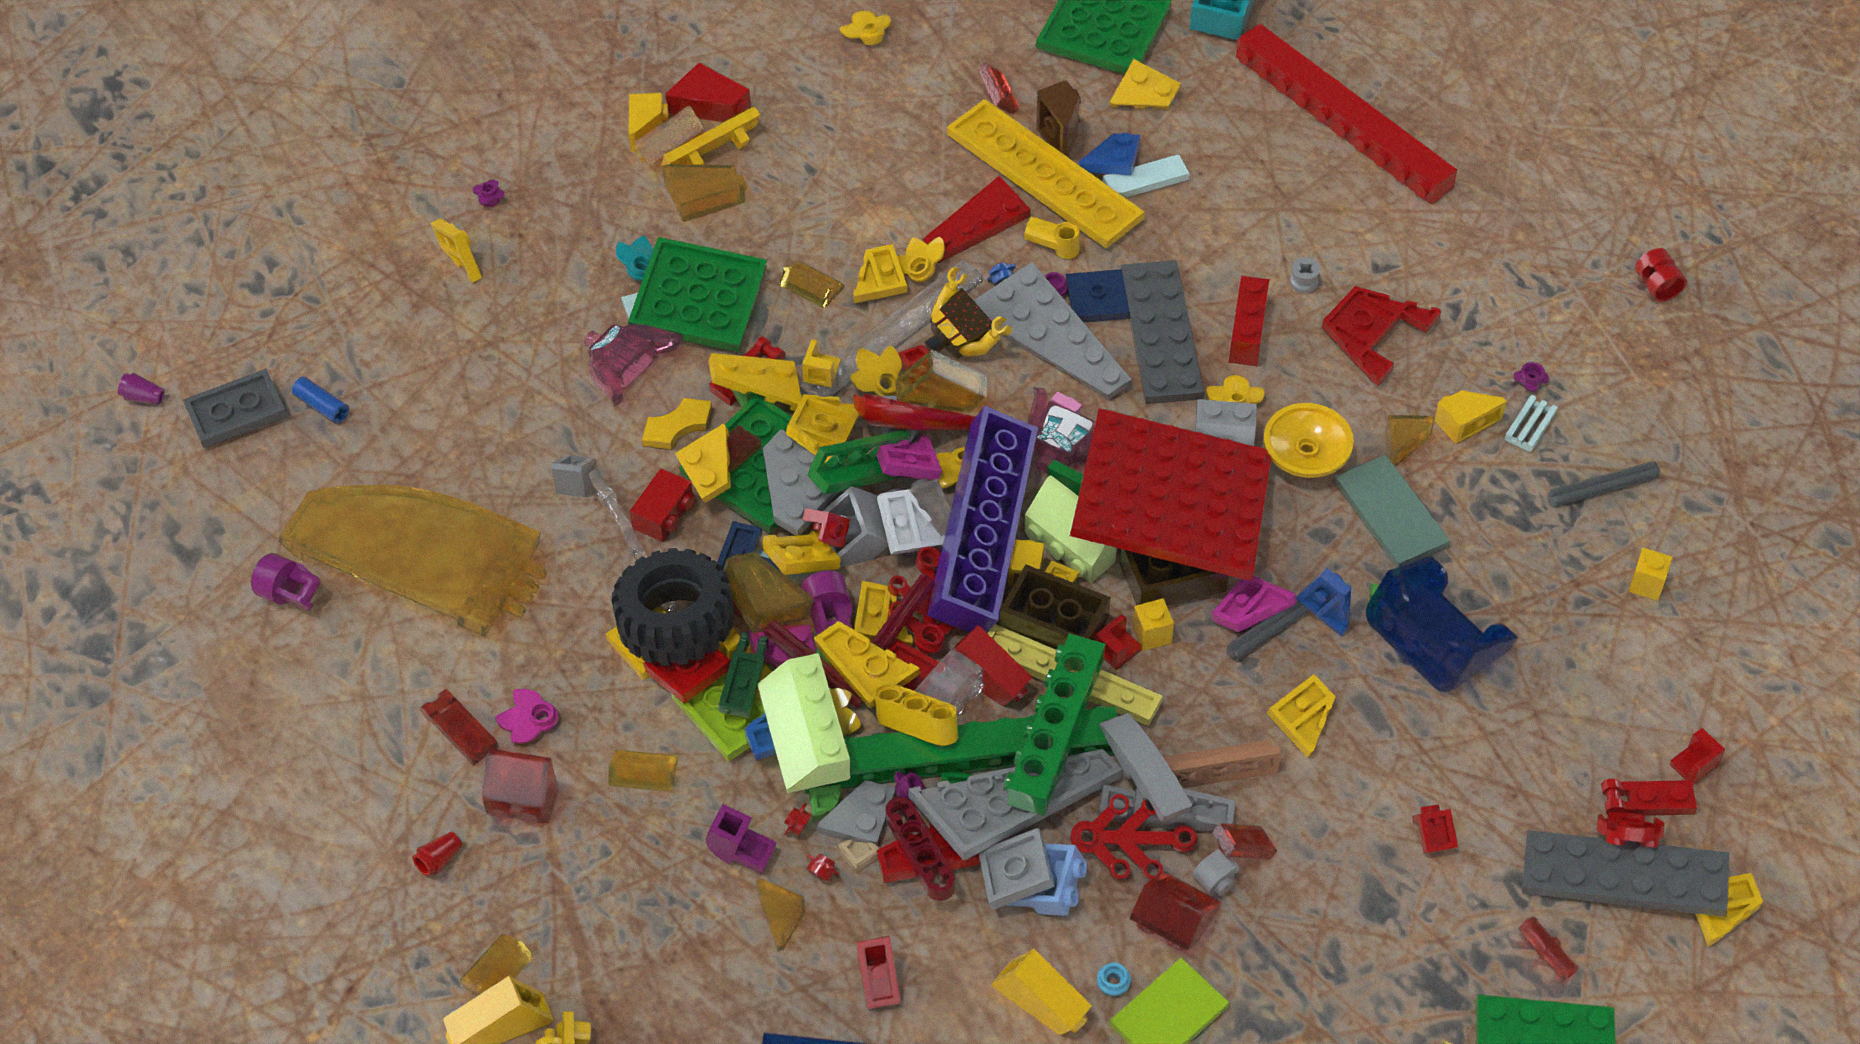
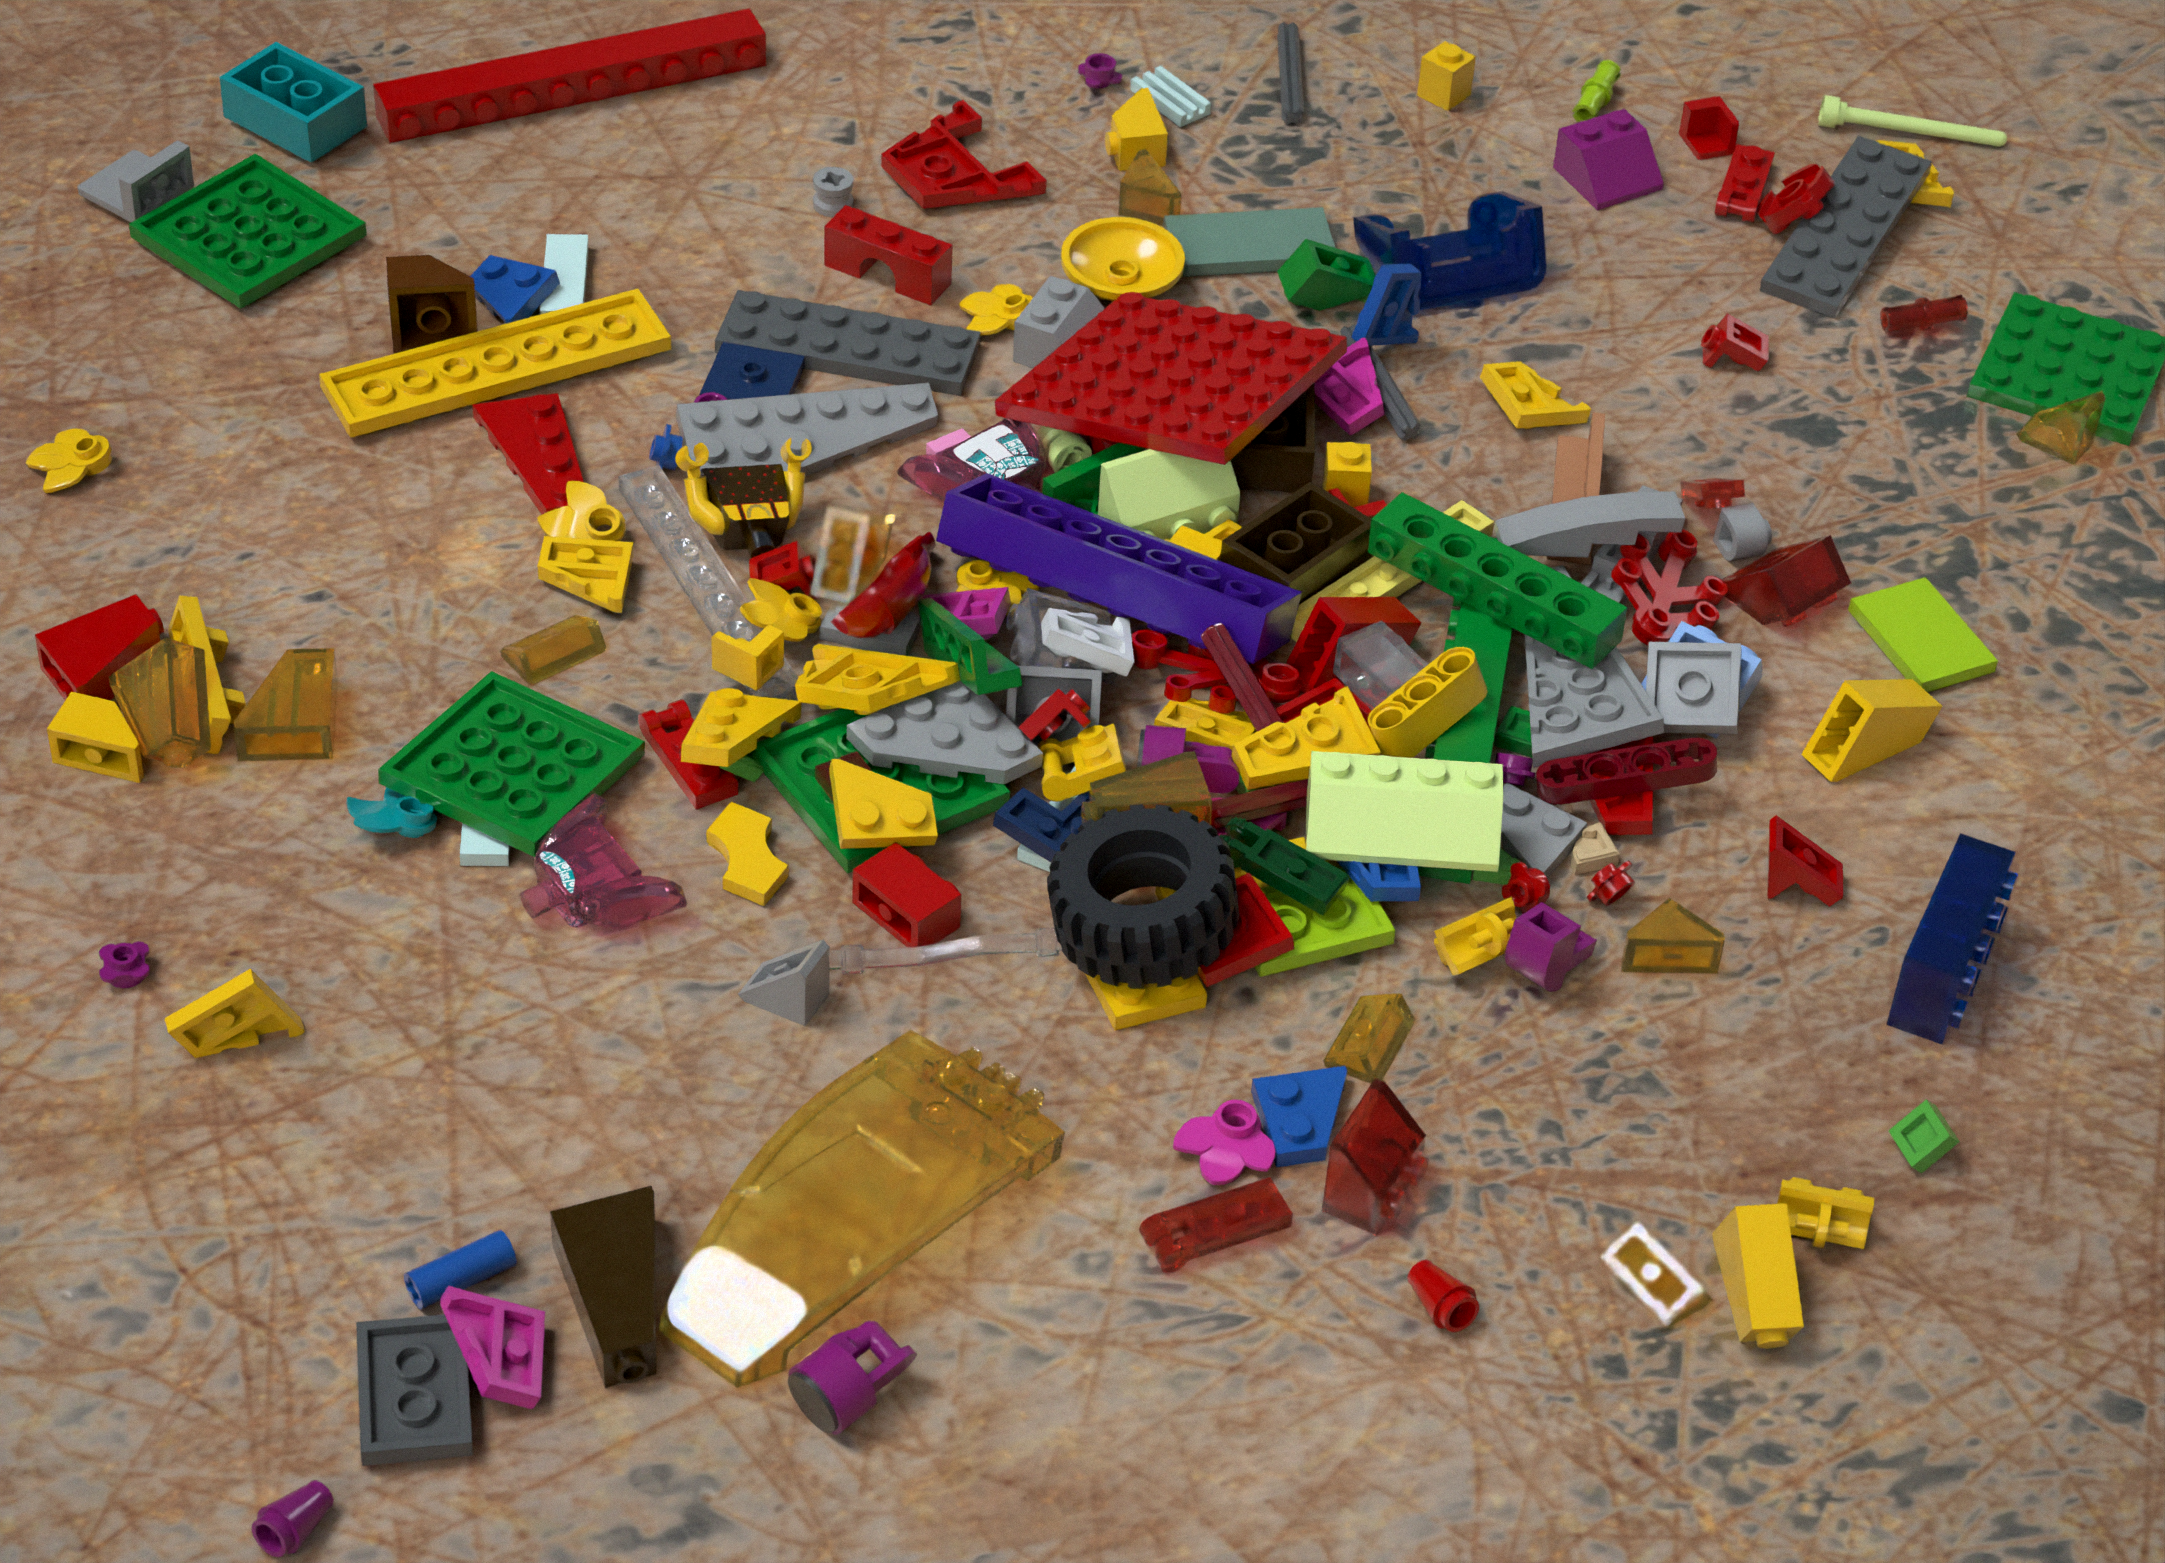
camera: 75 degrees left, 10 degrees down
clear red plate [978,63,1019,114] -> none
yellow piece [1024,217,1080,259] -> none
medium azure plate [1097,963,1131,996] -> none
yellow wing [1109,59,1181,109] -> none
none -> dark pink wing [440,1286,545,1410]
none -> dark brown slope [550,1186,657,1388]
none -> blue wing [1251,1066,1347,1167]
none -> green slope [1277,239,1375,311]
none -> yellow hips [1434,897,1517,976]
none -> magenta slope [1553,109,1664,210]
none -> lime pin [1572,60,1621,122]
none -> yellowish green piece [1818,95,2007,147]

